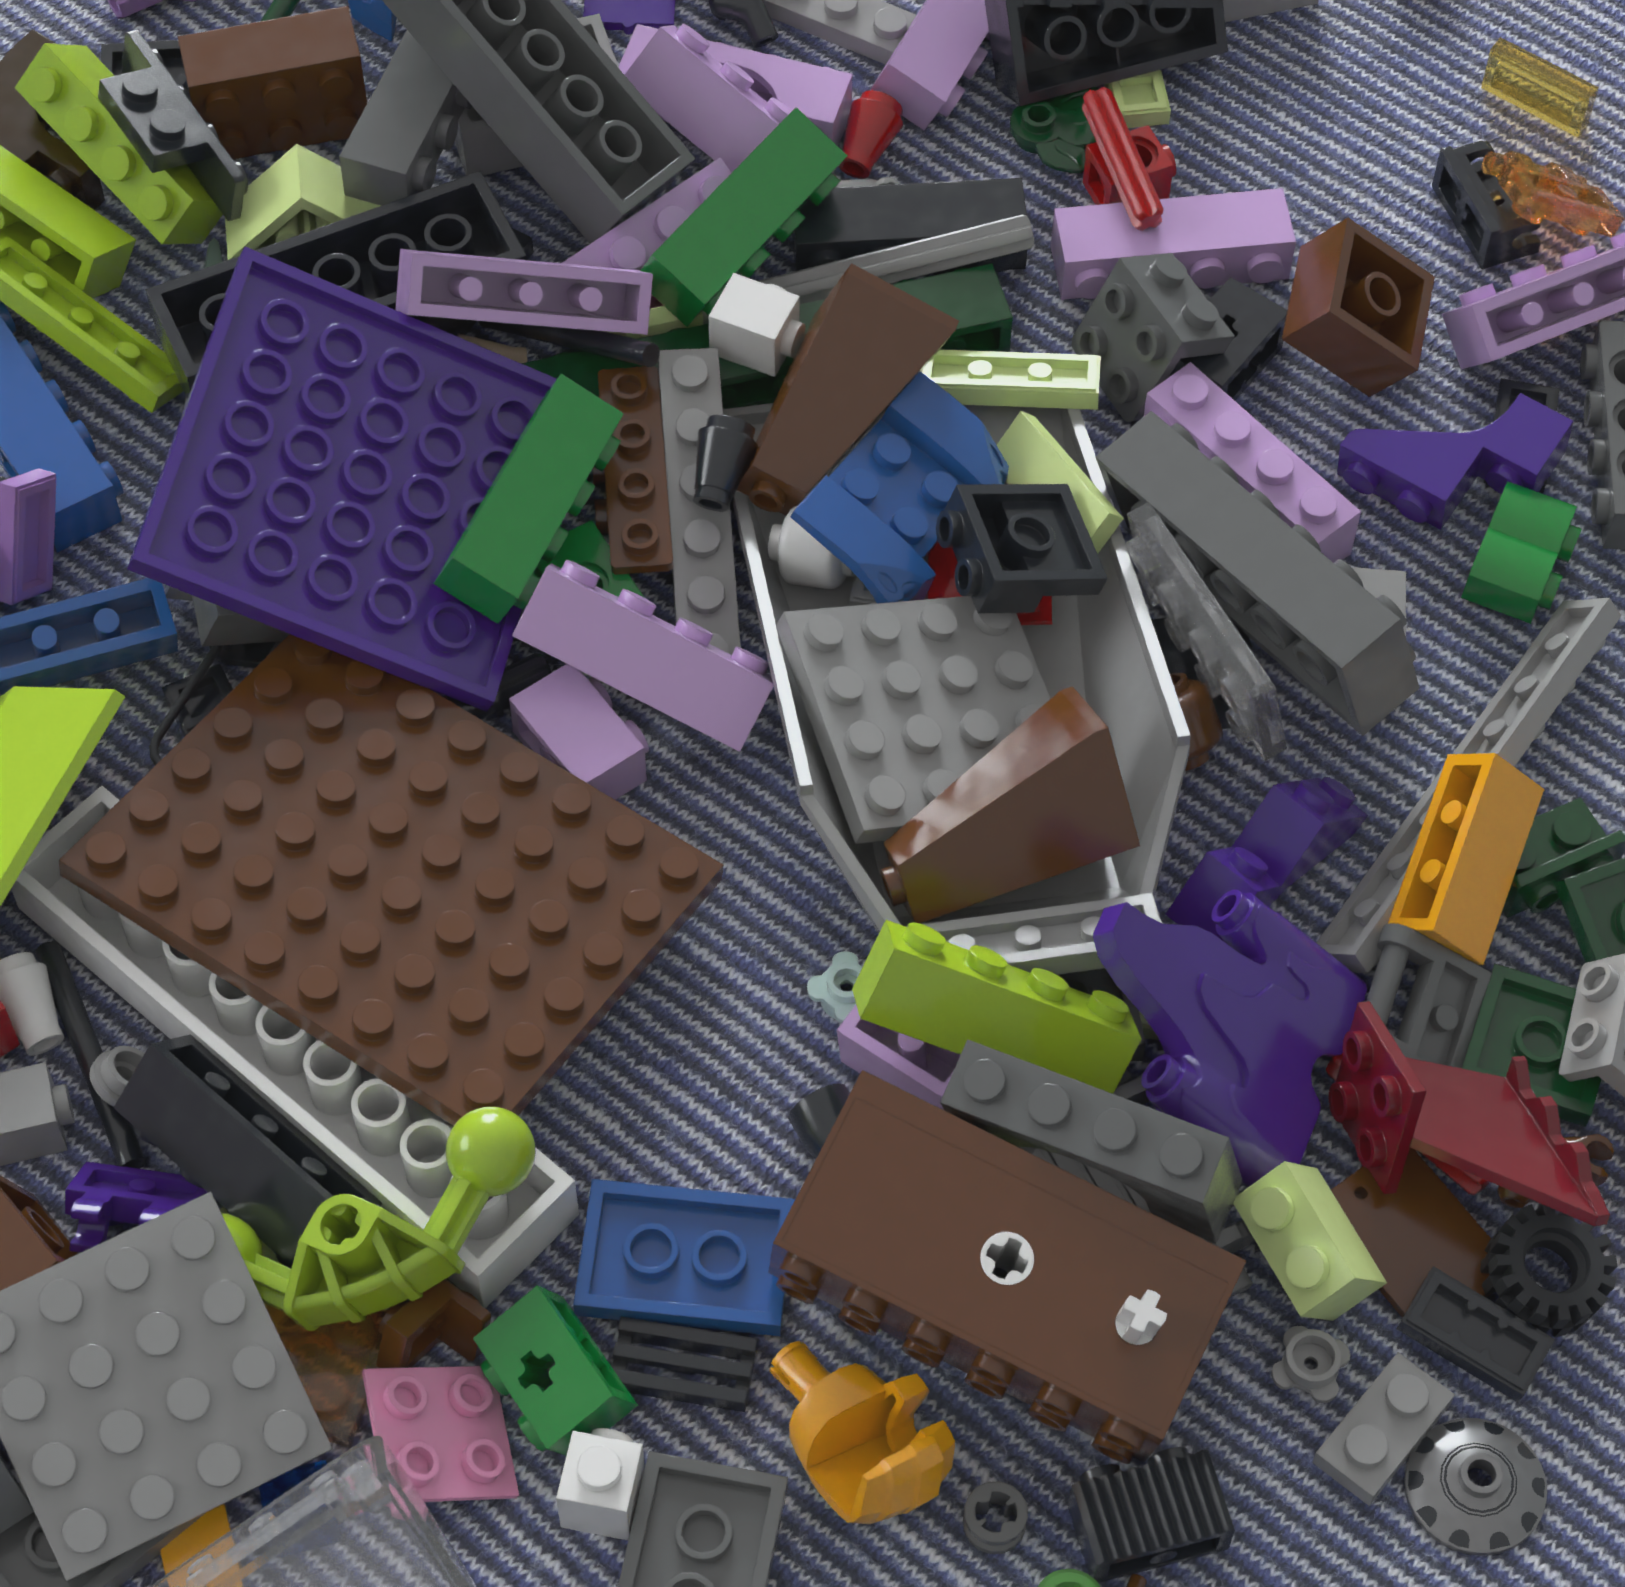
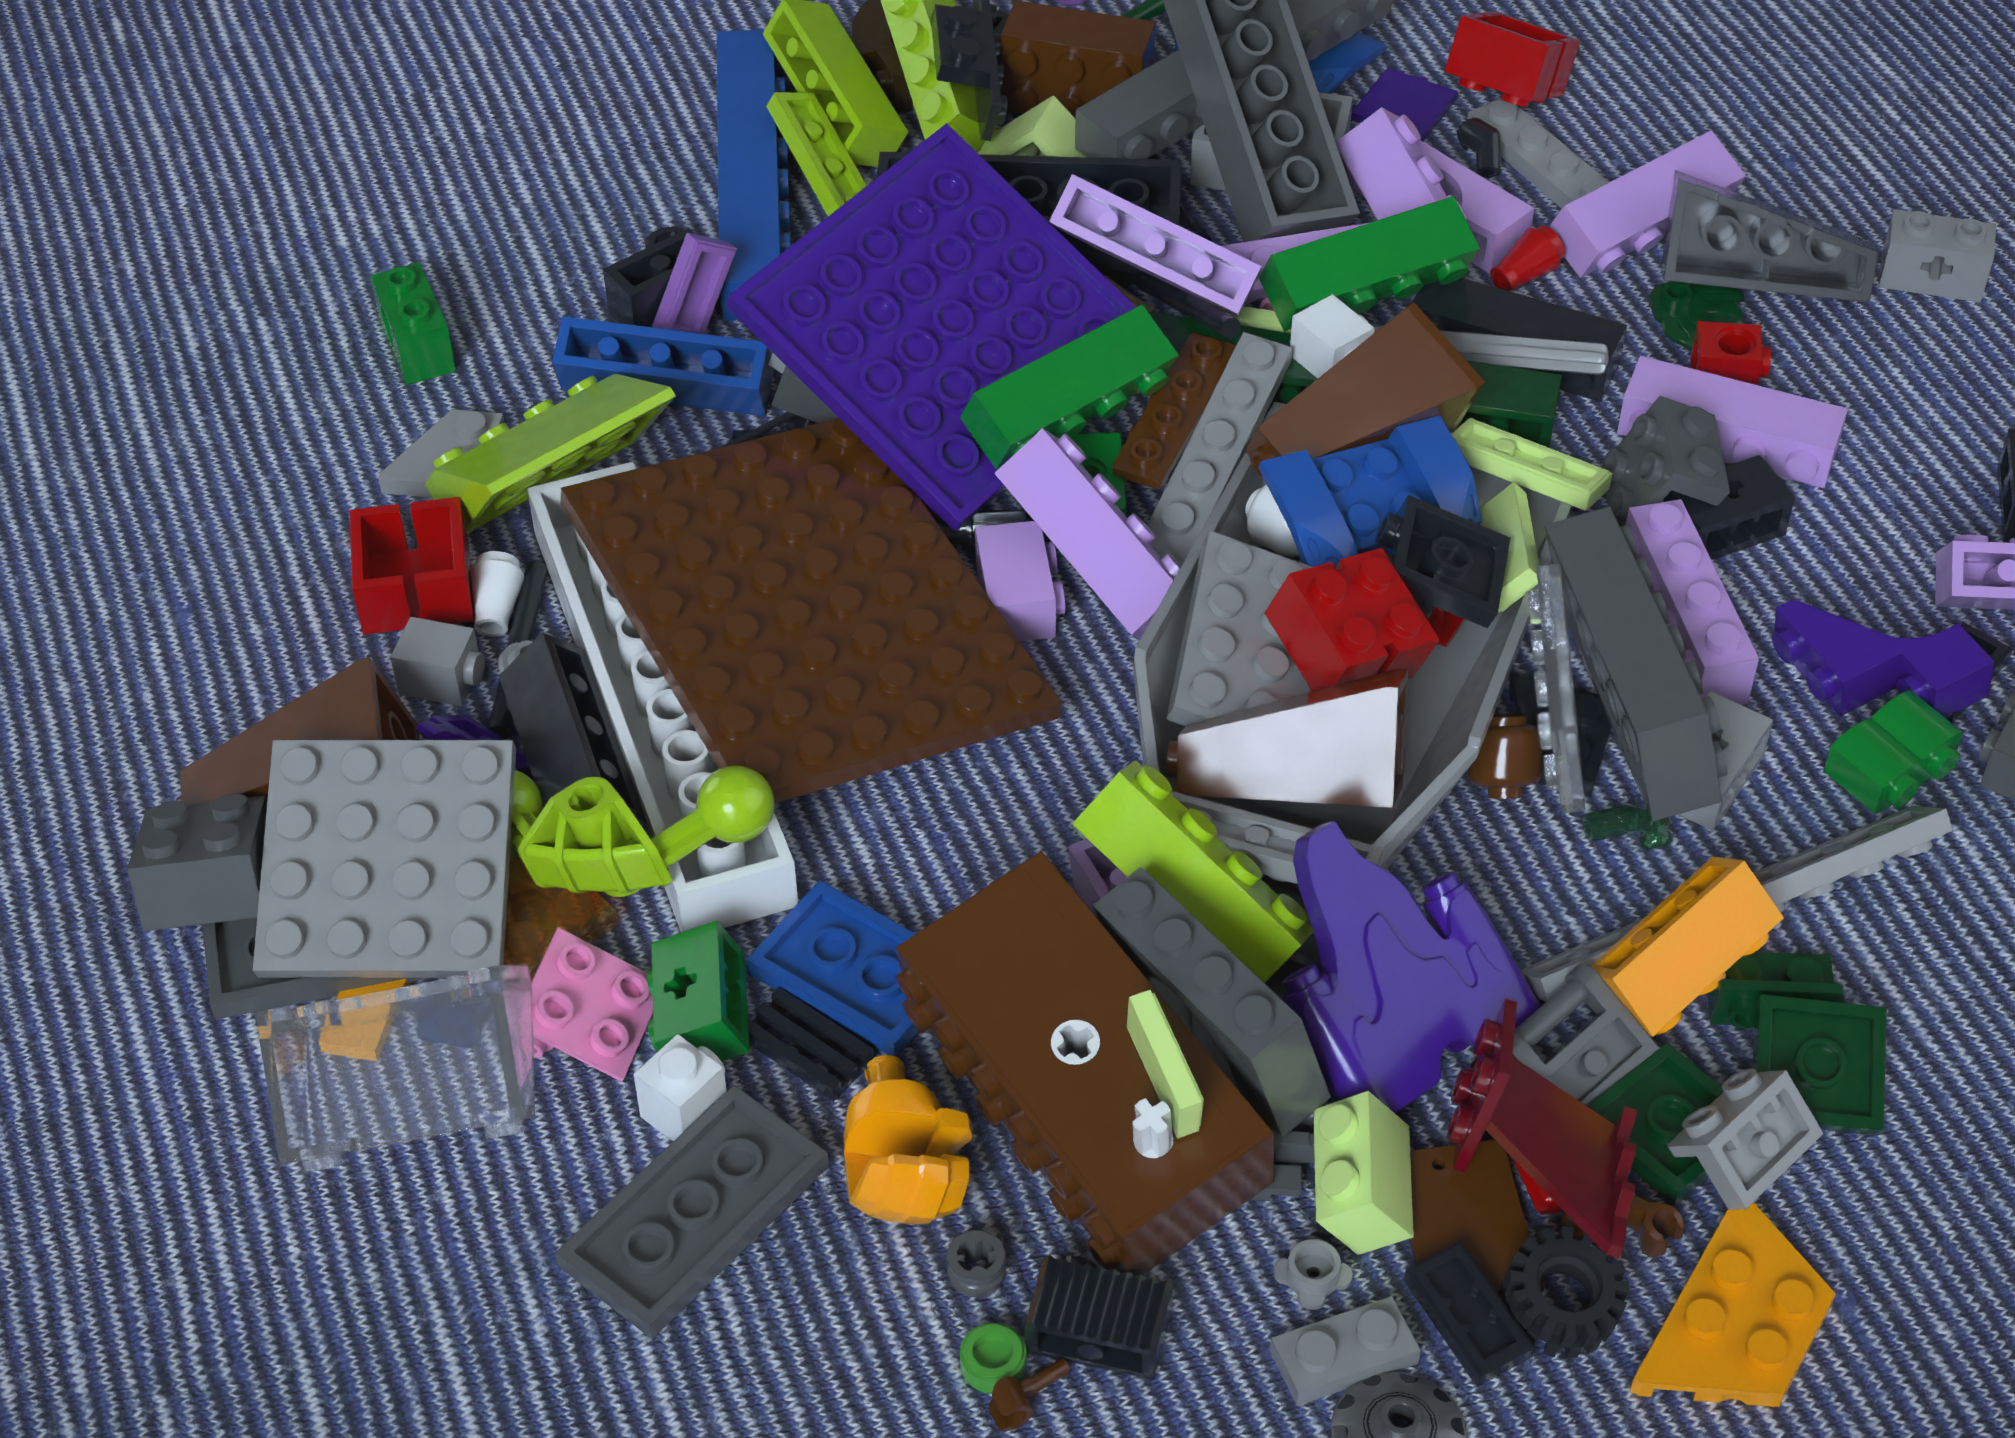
camera: 30 degrees right, 10 degrees down
reddish brown bracket [376,1280,491,1368] -> none
black cone [693,415,758,512] -> none
red axle [1082,87,1164,231] -> none
yellowish green tile [1104,70,1171,128] -> none
dark purple arch [1165,776,1368,939] -> none
reddish brown brick [1282,218,1435,397] -> none
none -> yellowish green tile [1127,990,1204,1139]
none -> red piece [1265,548,1440,691]
none -> clear green arm [1582,805,1673,851]

